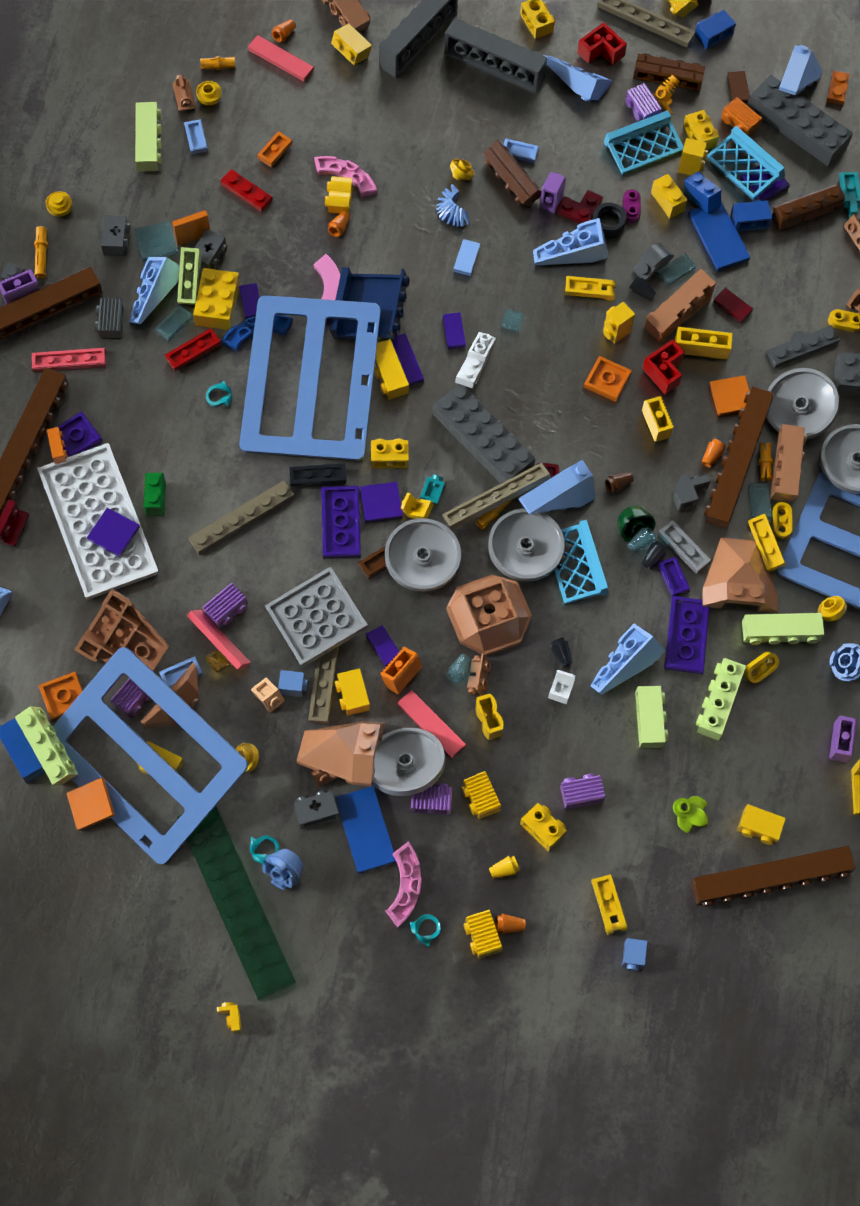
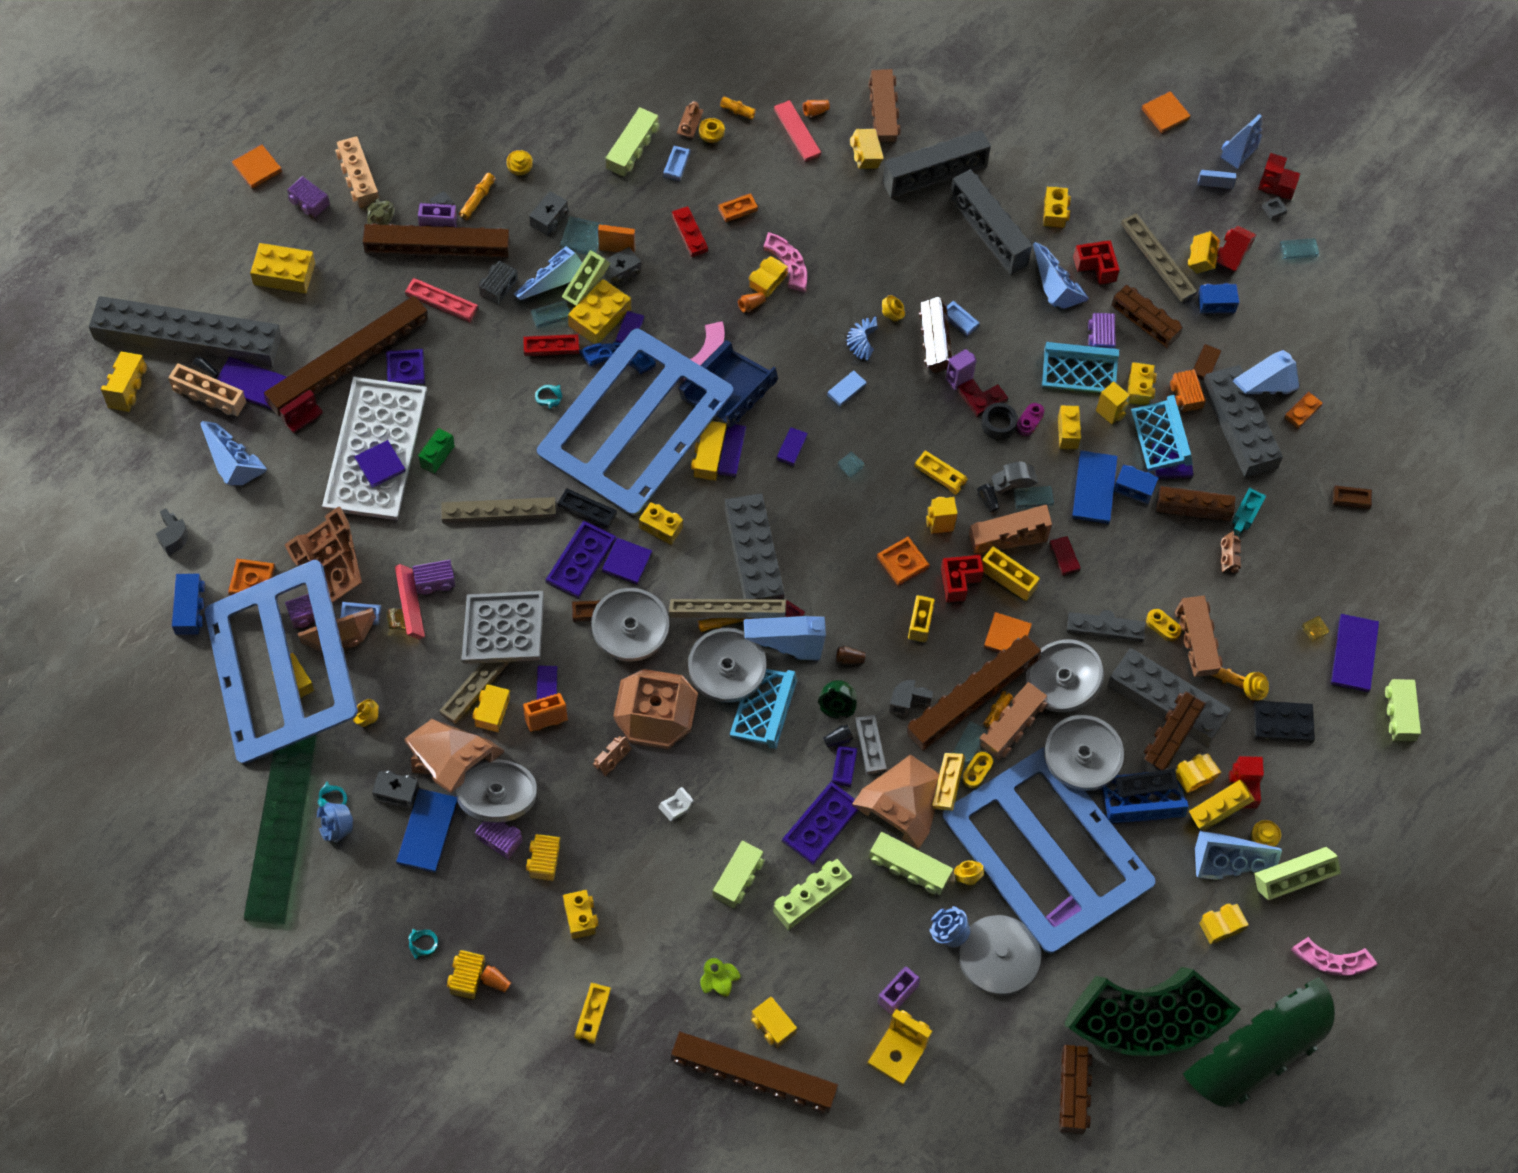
camera: 30 degrees right, 5 degrees down
yellowish green brick [15,706,78,785] -> none
orange piece [47,427,68,464] -> none
orange tile [67,778,115,831] -> none
yellow bracket [217,1002,242,1034] -> none
light nougat bracket [251,678,285,712] -> none
medium blue brick [278,670,308,697] -> none
bright pink tile [385,841,422,927] -> none
coral tile [398,690,466,759] -> none
yellow bracket [401,493,434,519] -> none
teal bracket [420,474,447,504] -> none
clear light blue cone [446,654,470,683] -> none
white slope [455,332,496,388] -> none
yellow brick [475,693,503,740] -> none
yellow cone [489,856,520,879] -> none
light blue wedge [533,218,609,265] -> none
black cone [550,637,573,667] -> none
medium lavender brick [560,774,605,810] -> none
light blue wedge [590,624,666,695] -> none
medium blue brick [622,938,647,971] -> none
clear light blue cone [627,527,656,552] -> none
light orange piece [653,75,680,115] -> none
blue brick [684,172,722,214] -> none
orange cone [701,439,726,467] -> none
yellow plate [744,652,779,683] -> none

